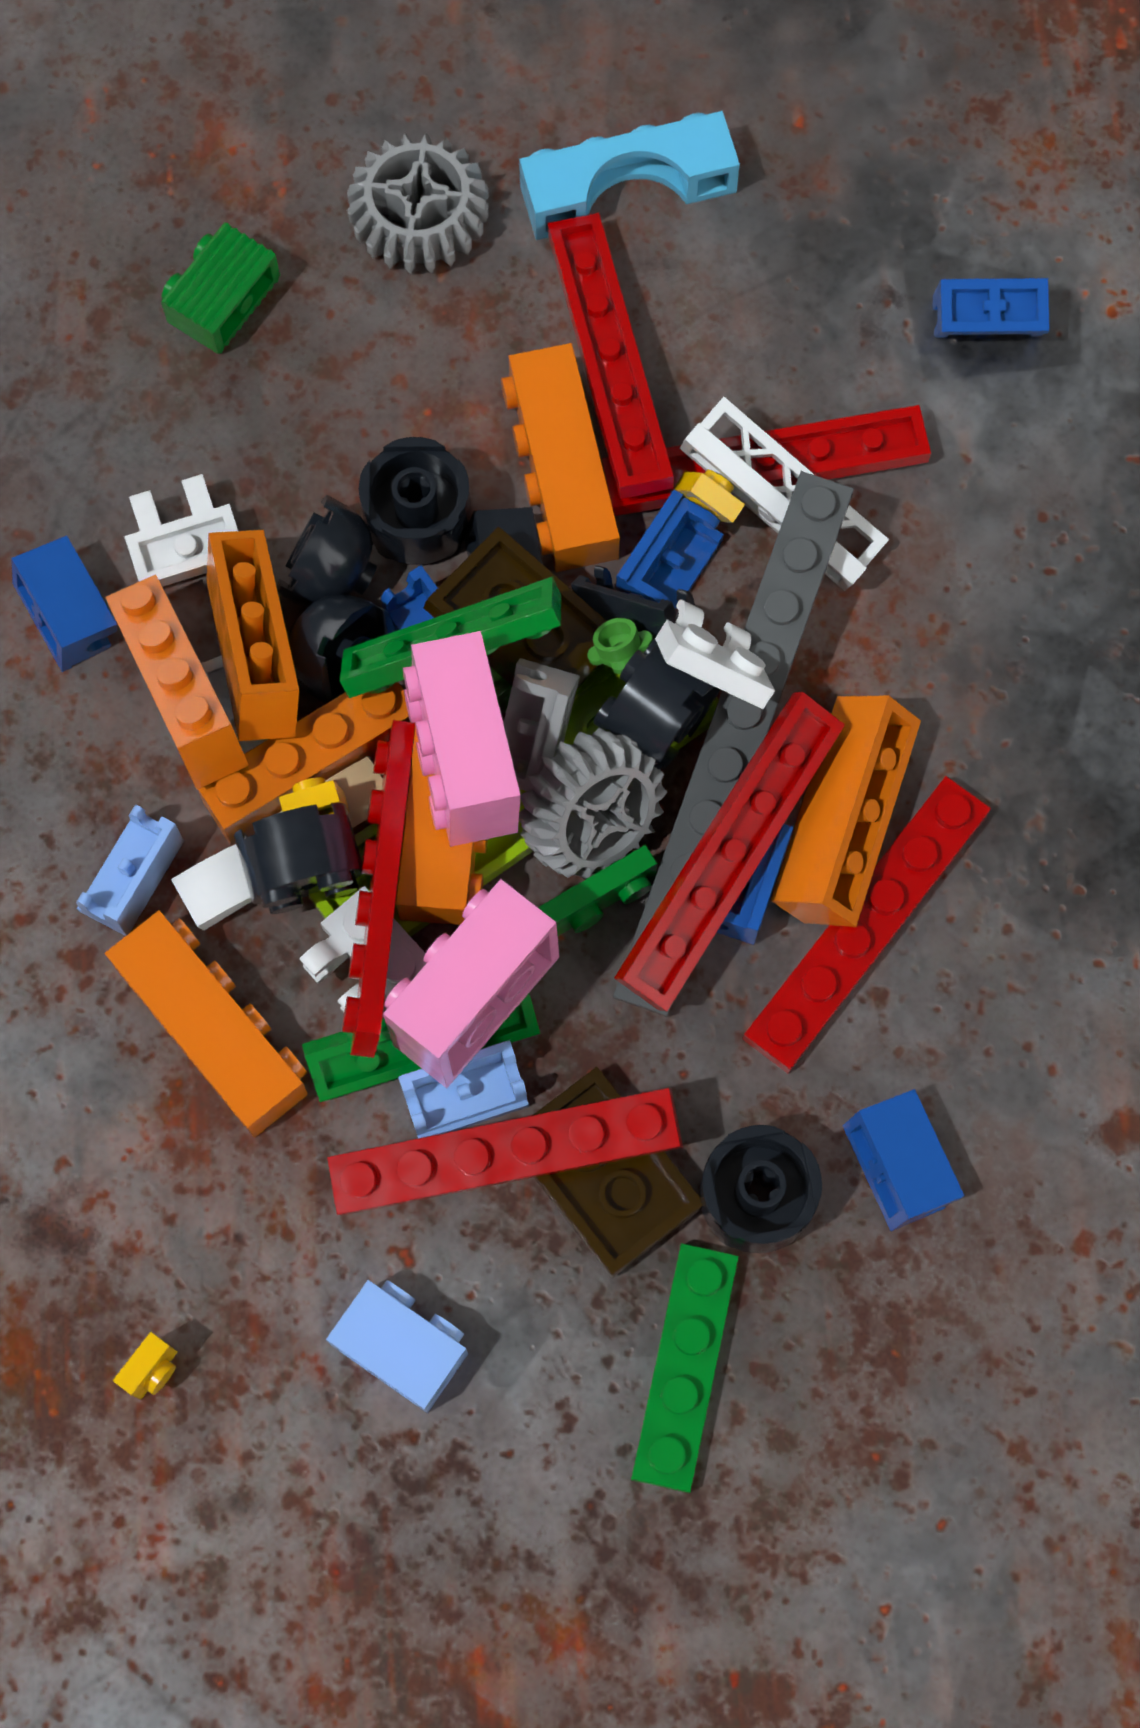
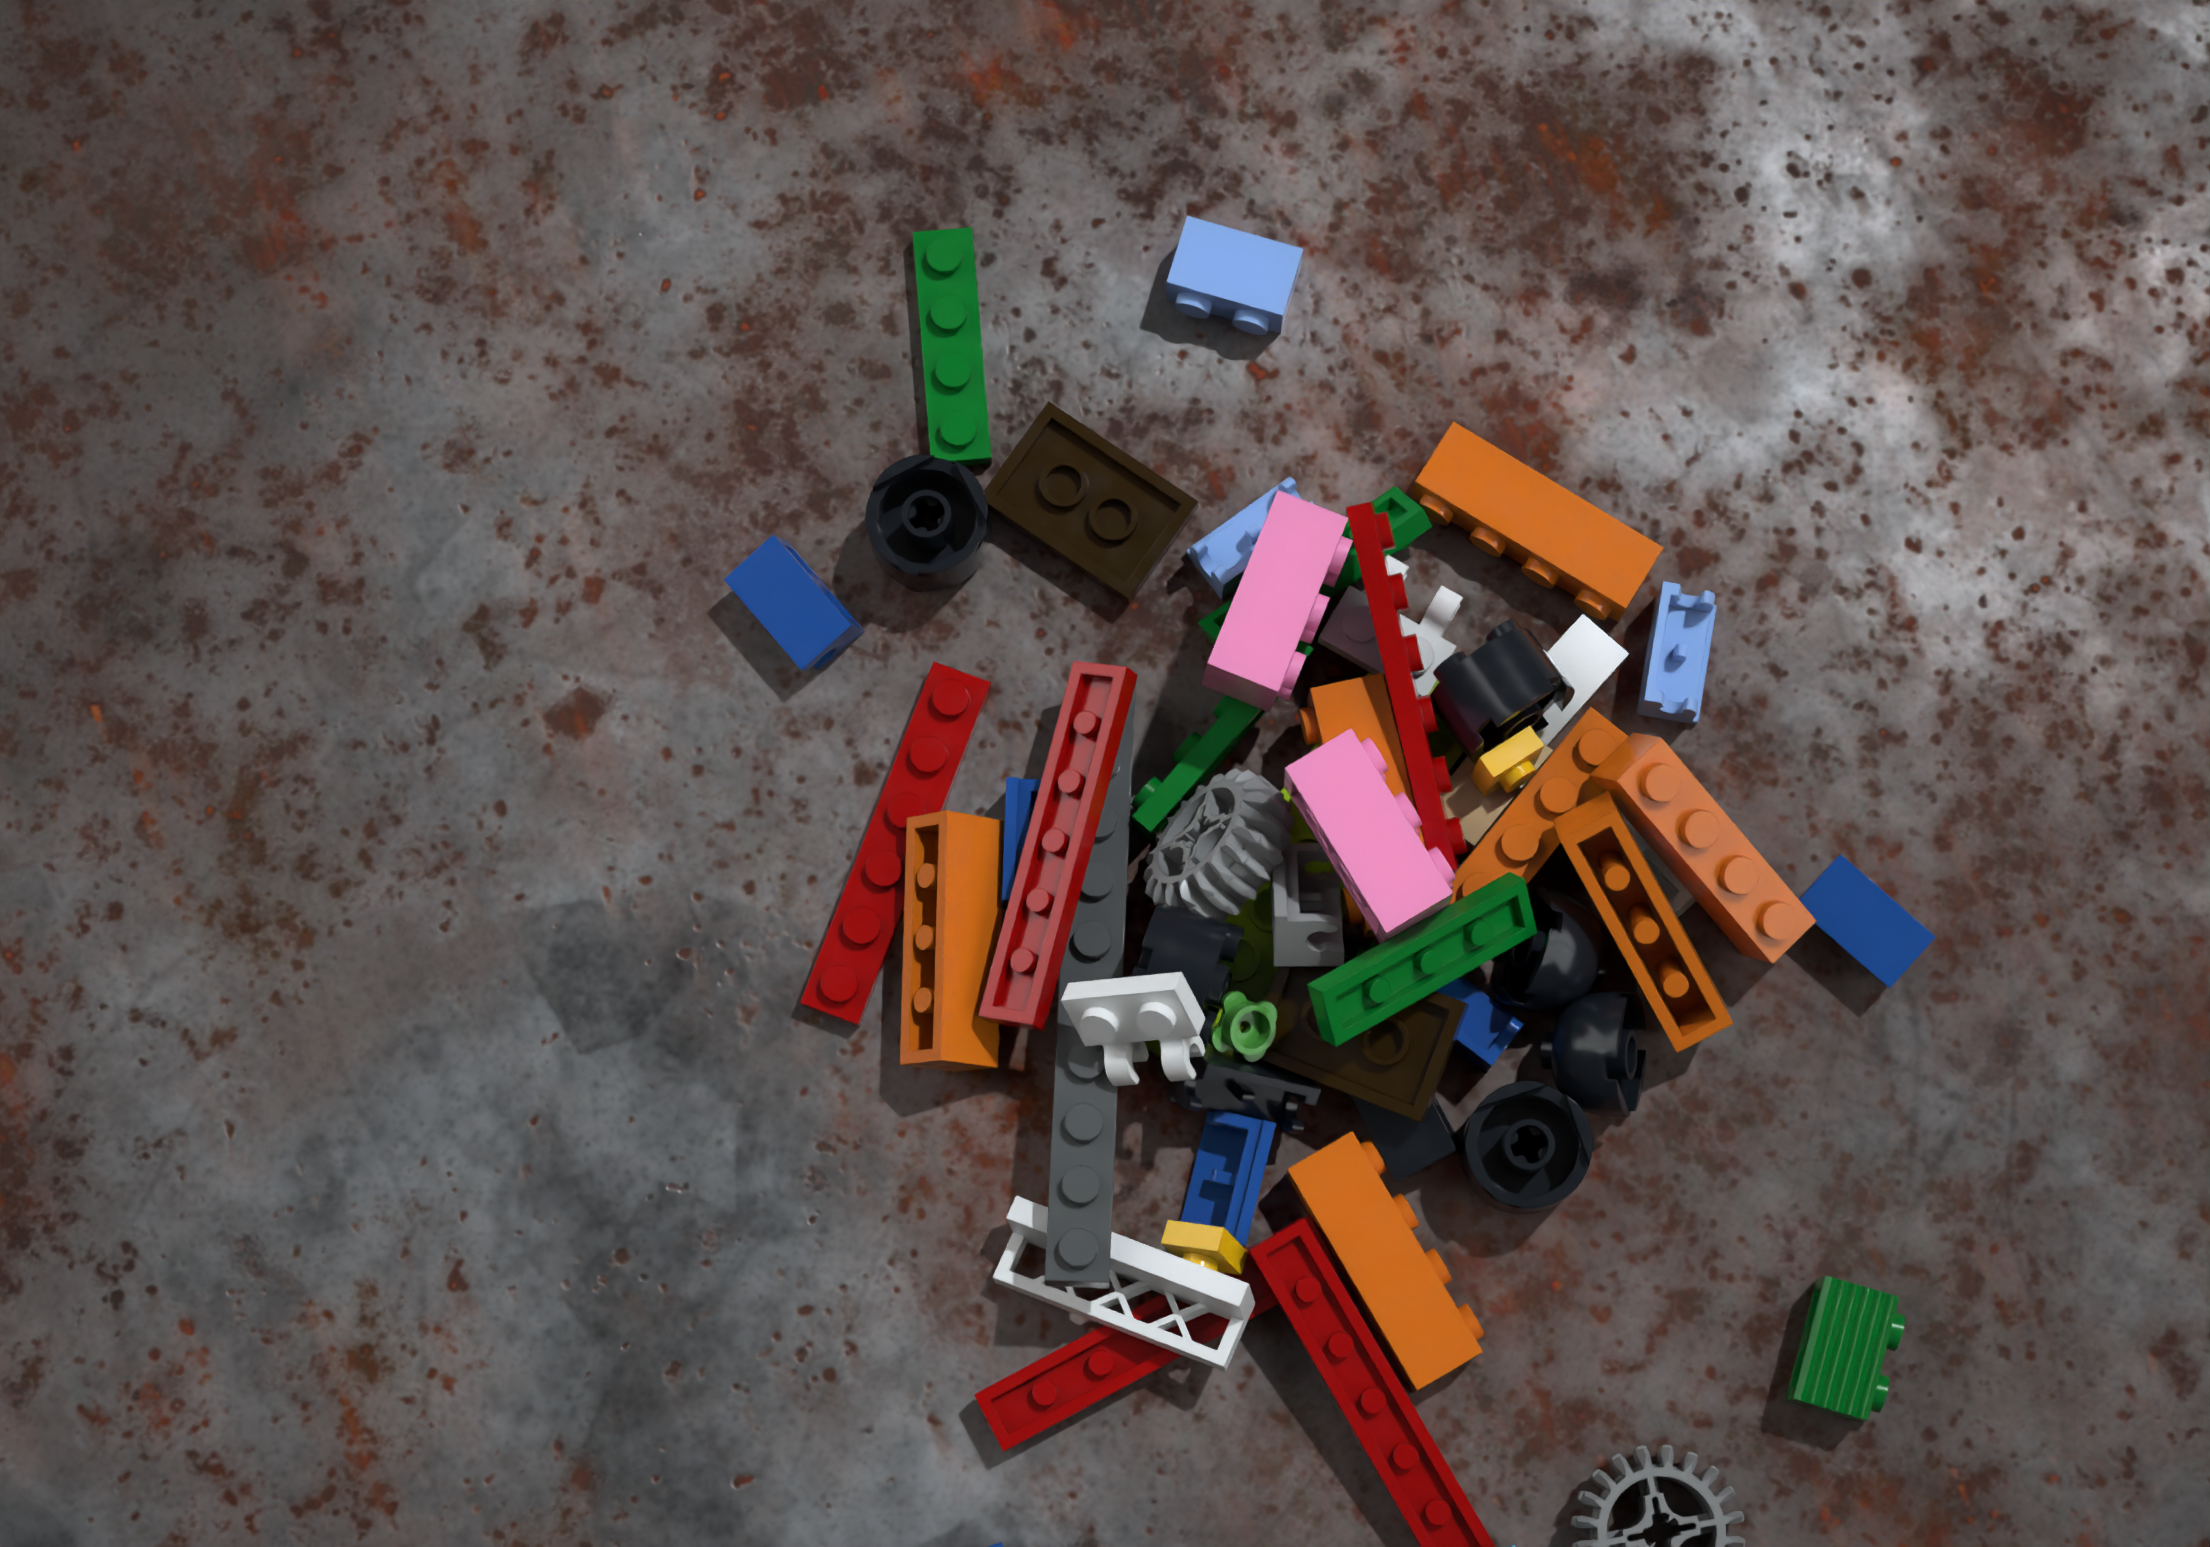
camera: 165 degrees right, 5 degrees up
yellow plate [112,1332,178,1400] -> none
white plate [124,474,238,587] -> none
red plate [327,1088,683,1216] -> none

